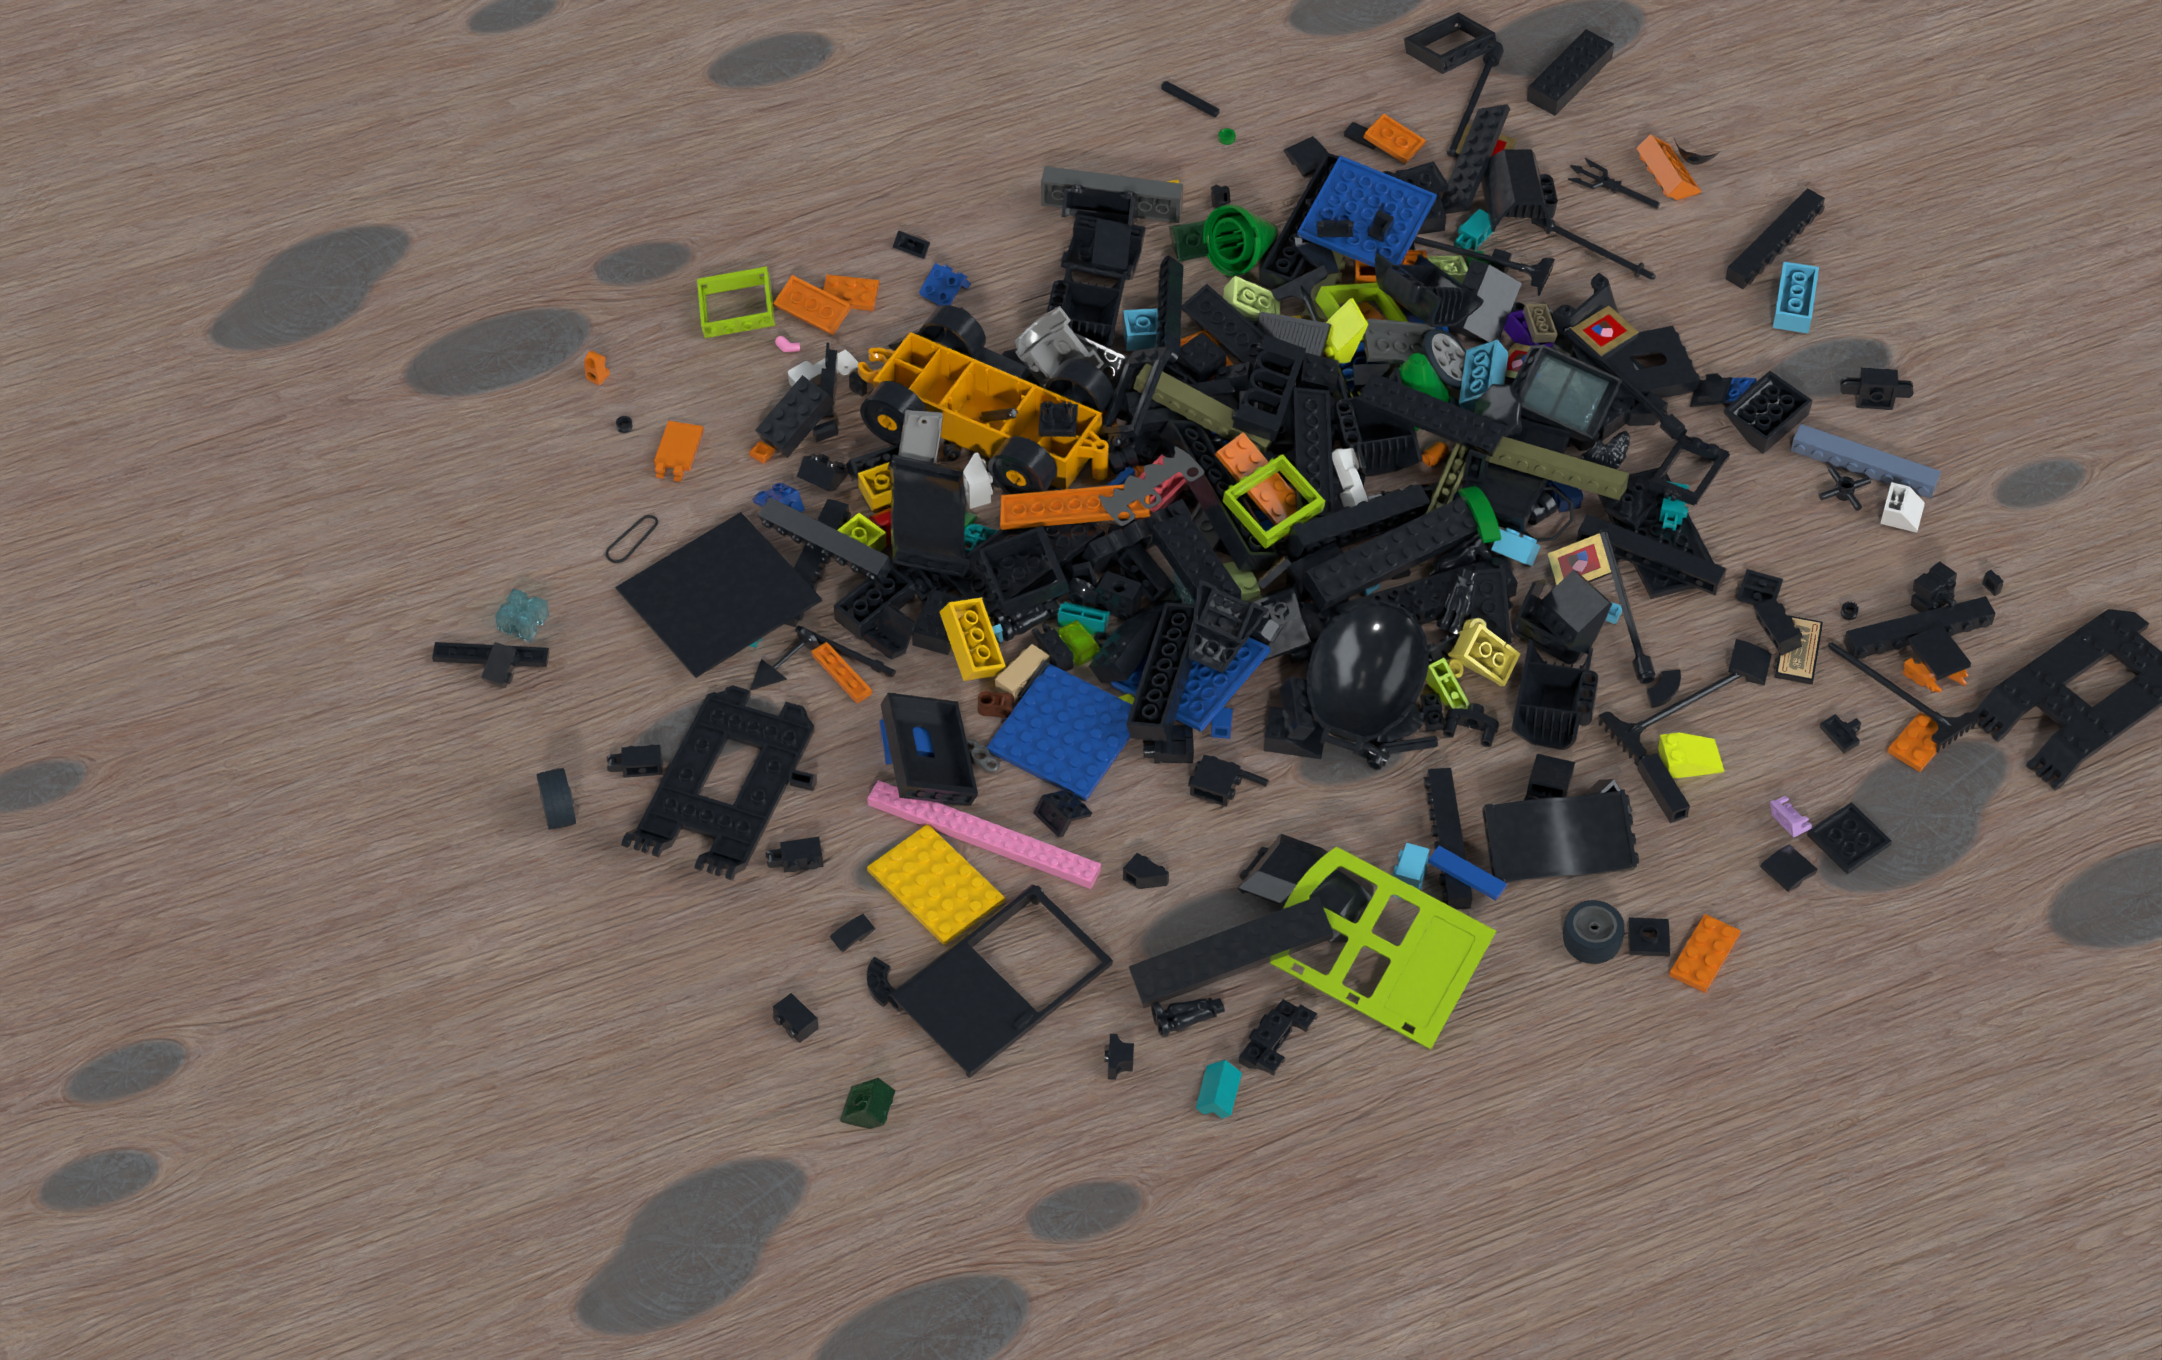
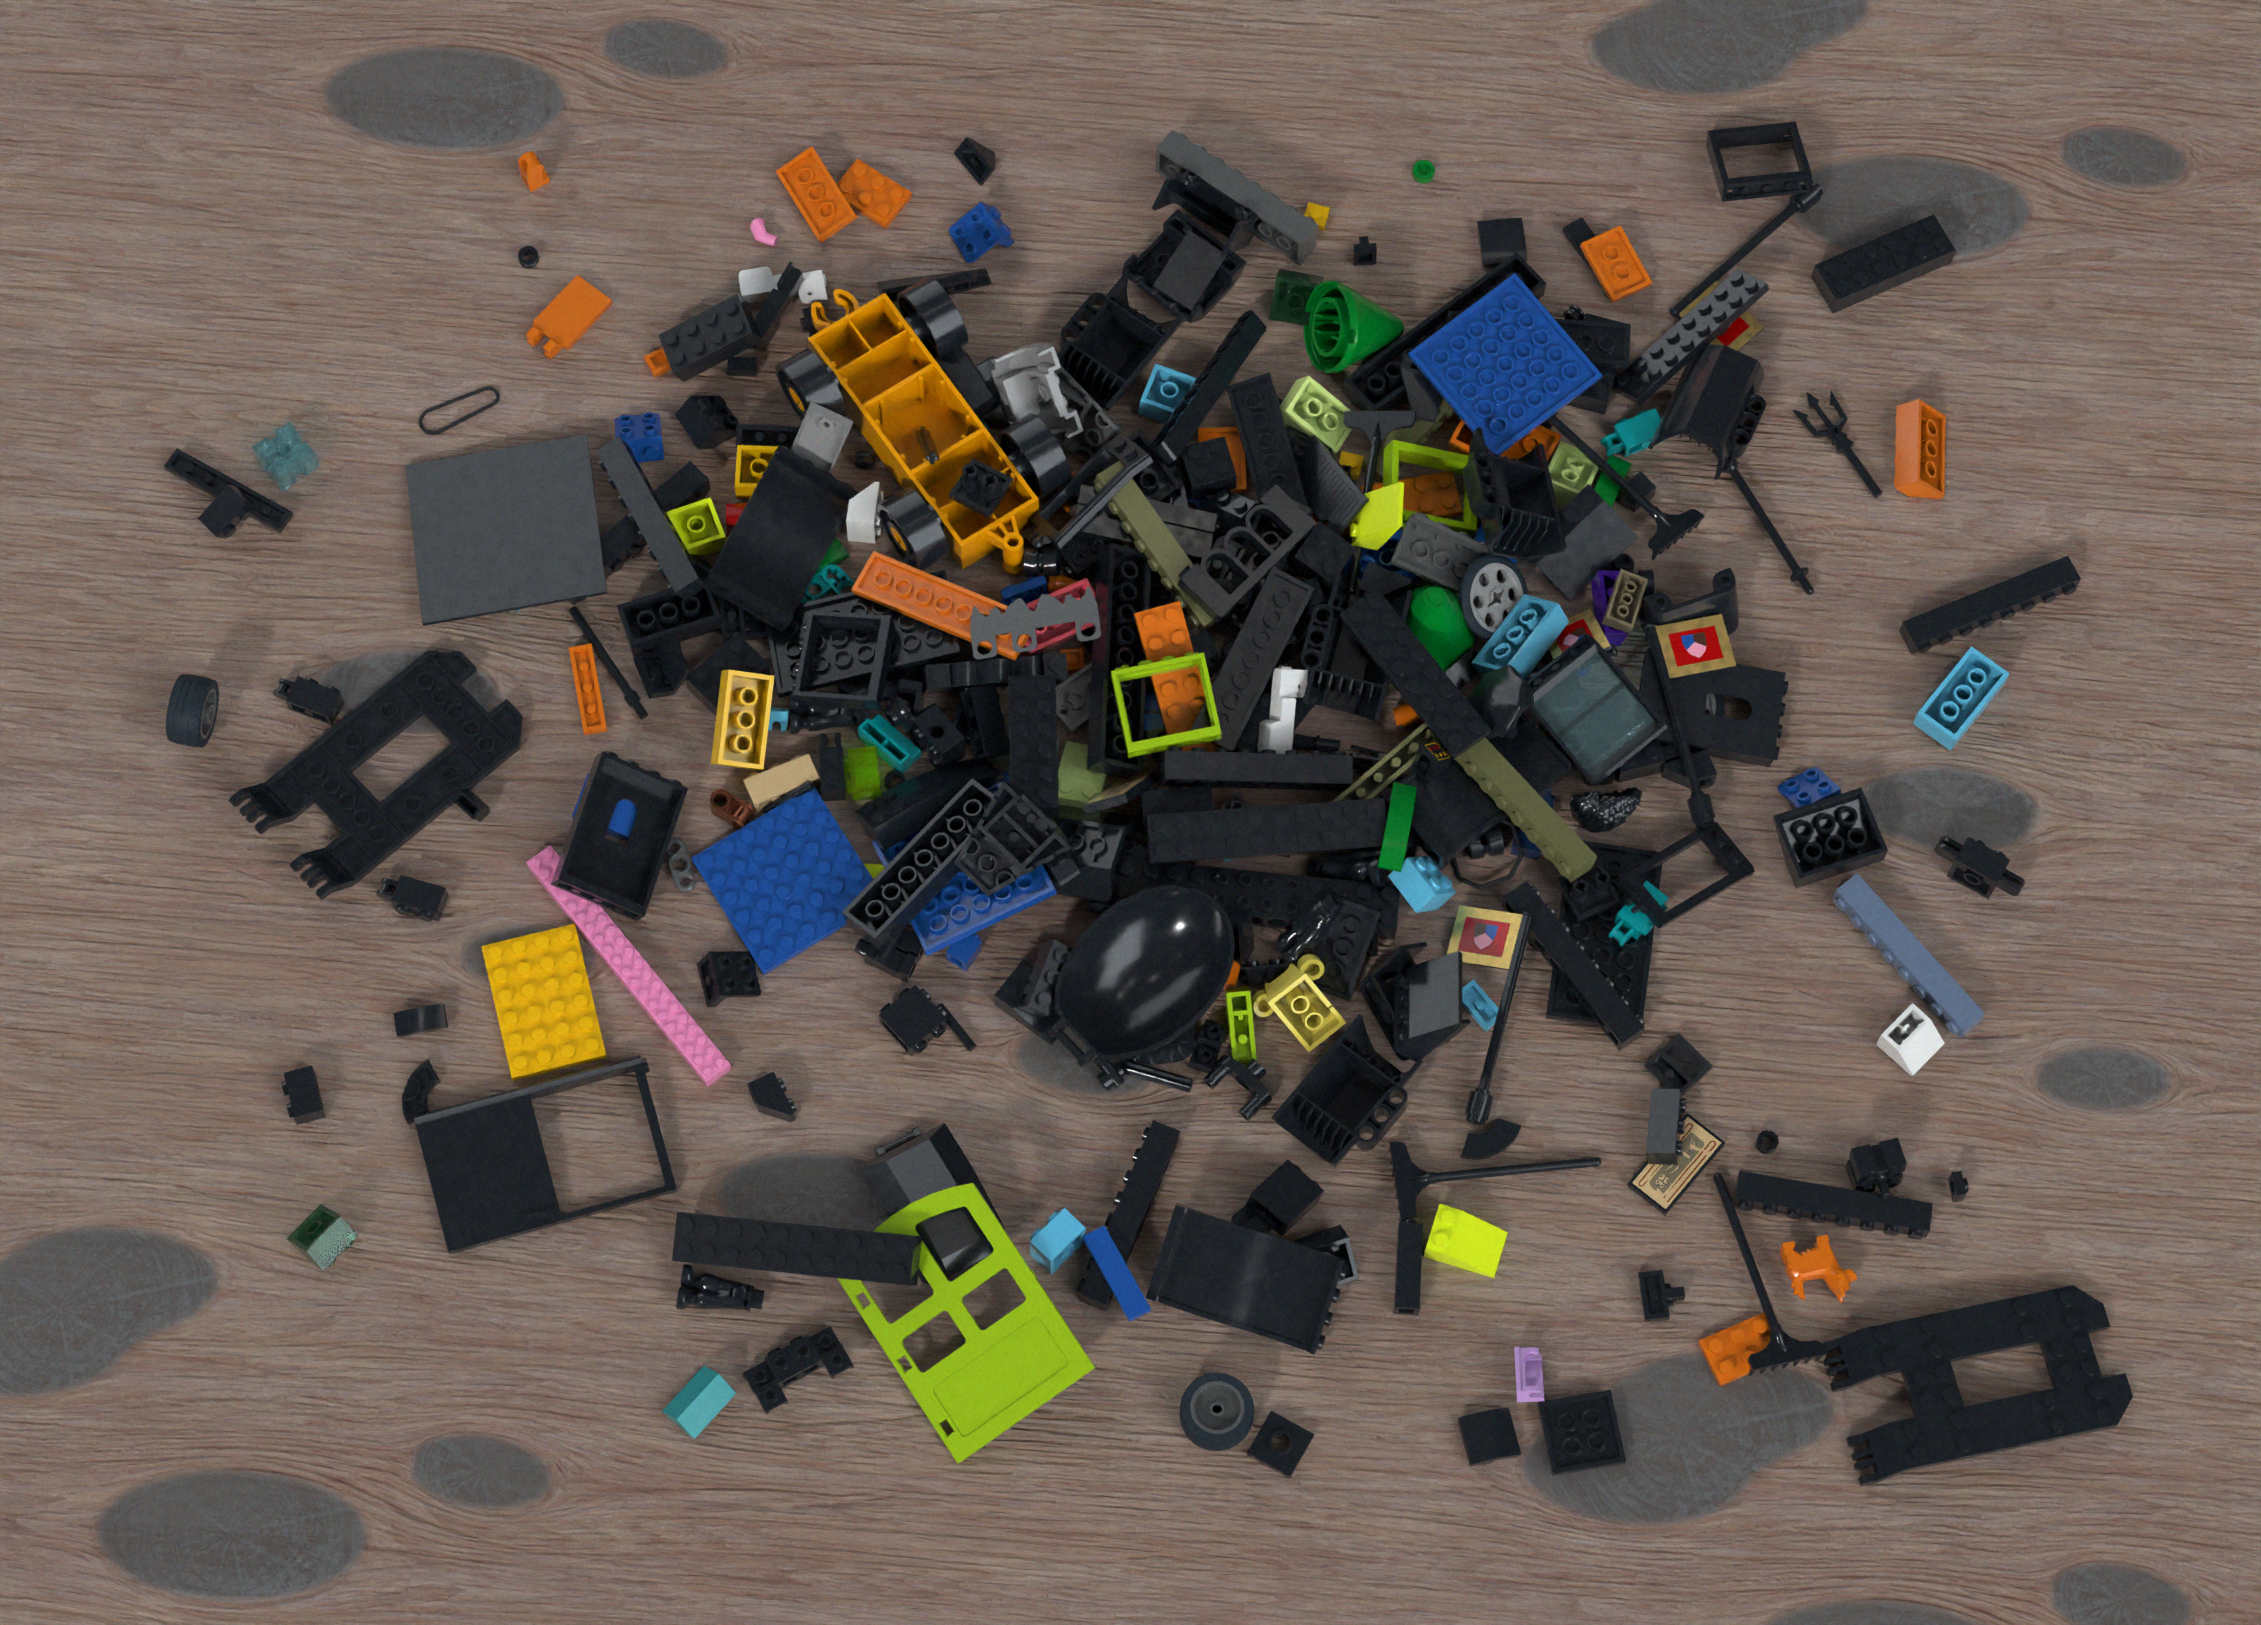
camera: 25 degrees right, 15 degrees up
lime window [697,266,775,338] -> none
black piece [750,627,819,690] -> none
black brick [1104,1034,1134,1080] -> none
black axle [1161,81,1220,117] -> none
black hinge [1316,219,1354,237] -> none
black panel [1368,210,1394,243] -> none
orange plate [1669,914,1741,993] -> none
black piece [1674,138,1721,165] -> none
black piece [1690,373,1733,407] -> none
black slope [1728,639,1772,686] -> none
black bar [1819,466,1871,511] -> none
black tile [1908,625,1971,680] -> none

